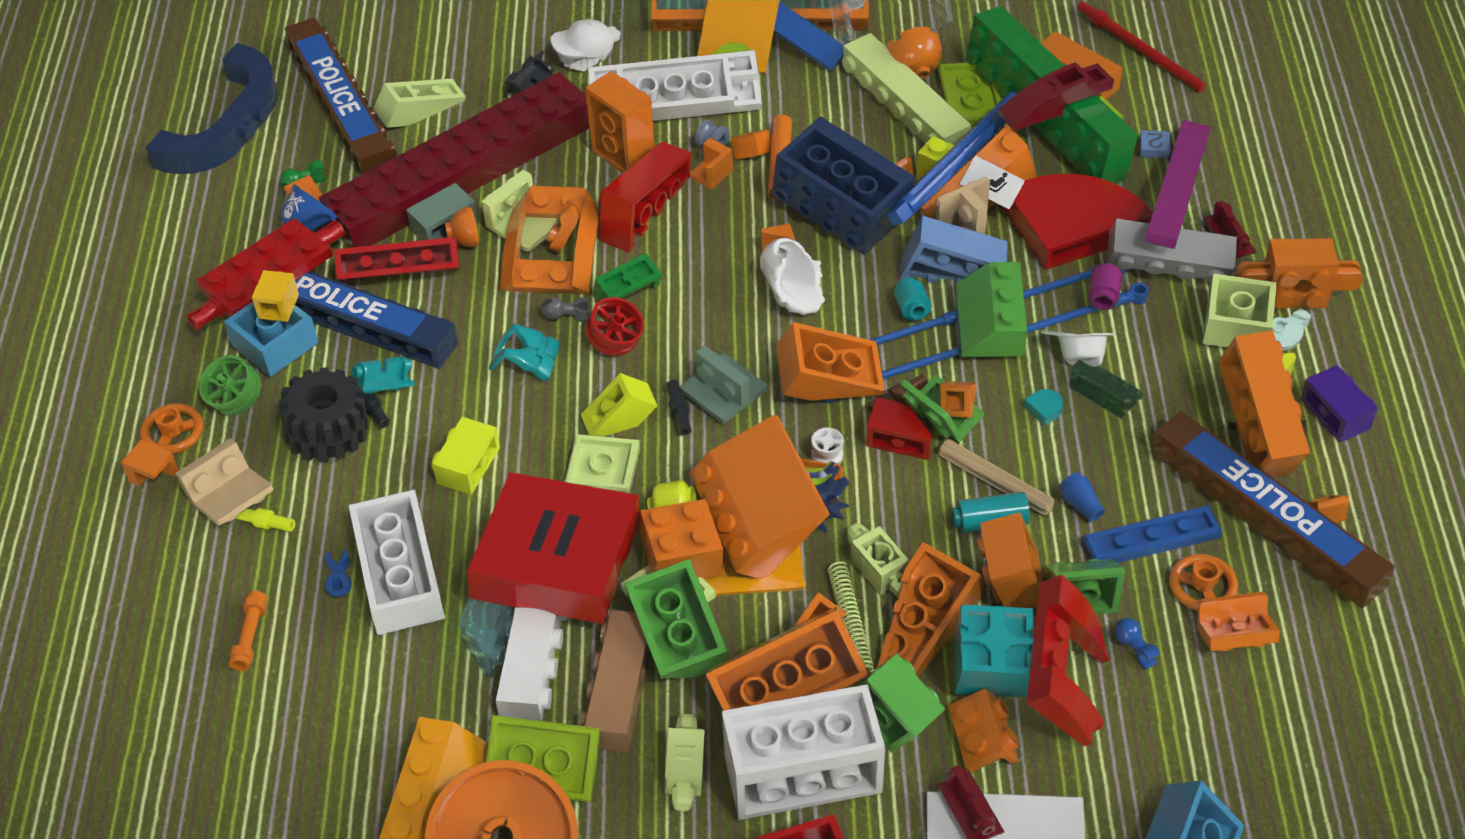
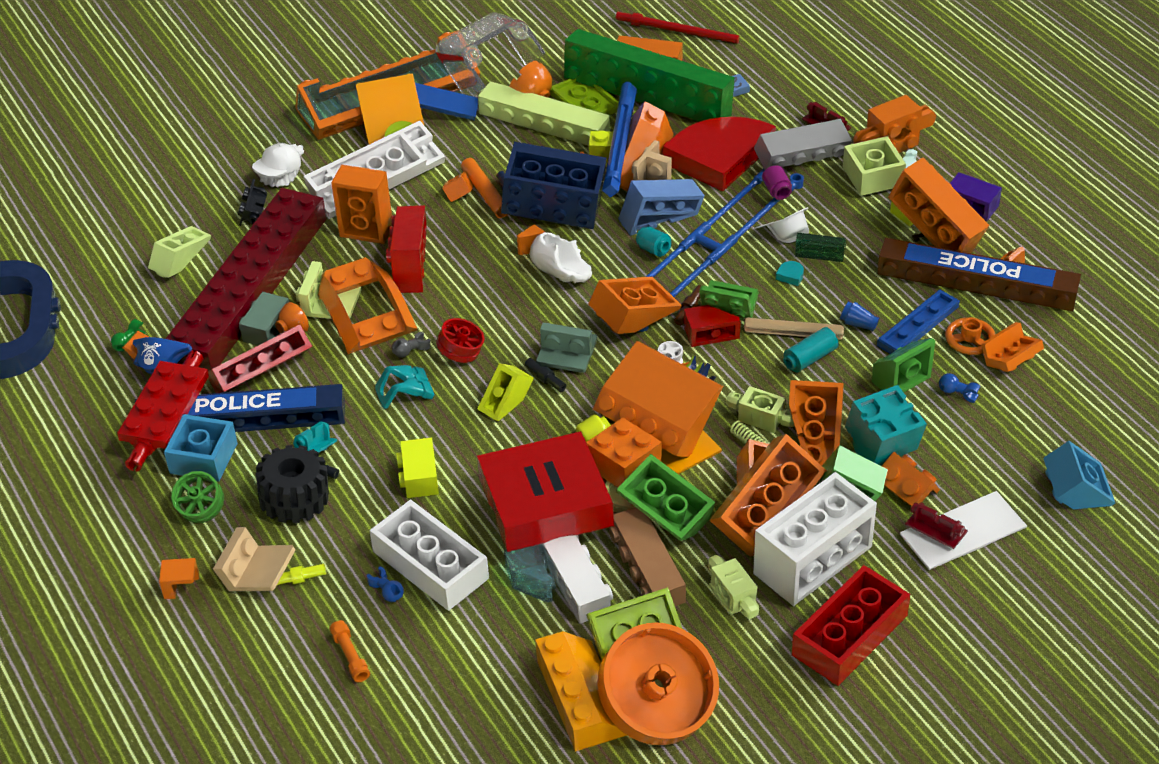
camera: 30 degrees left, 5 degrees down
orange piece [140,403,204,454] -> none
yellow brick [252,270,299,322] -> none
brick [284,17,397,175] -> none
orange plate [546,199,582,254] -> none
yellowish green tile [565,434,640,493] -> none
green hinge [593,253,663,302] -> none
orange panel [690,138,733,190] -> none
sand blue wheel [695,119,730,147] -> none
orange slope [940,381,976,418] -> none
bright green slope [956,262,1027,357] -> none
white sticker [960,156,1025,209] -> none
orange brick [977,512,1043,609] -> none
dark red slope [998,62,1114,131] -> none
red wedge [1026,574,1109,747] -> none
magenta tile [1145,119,1211,249] -> none

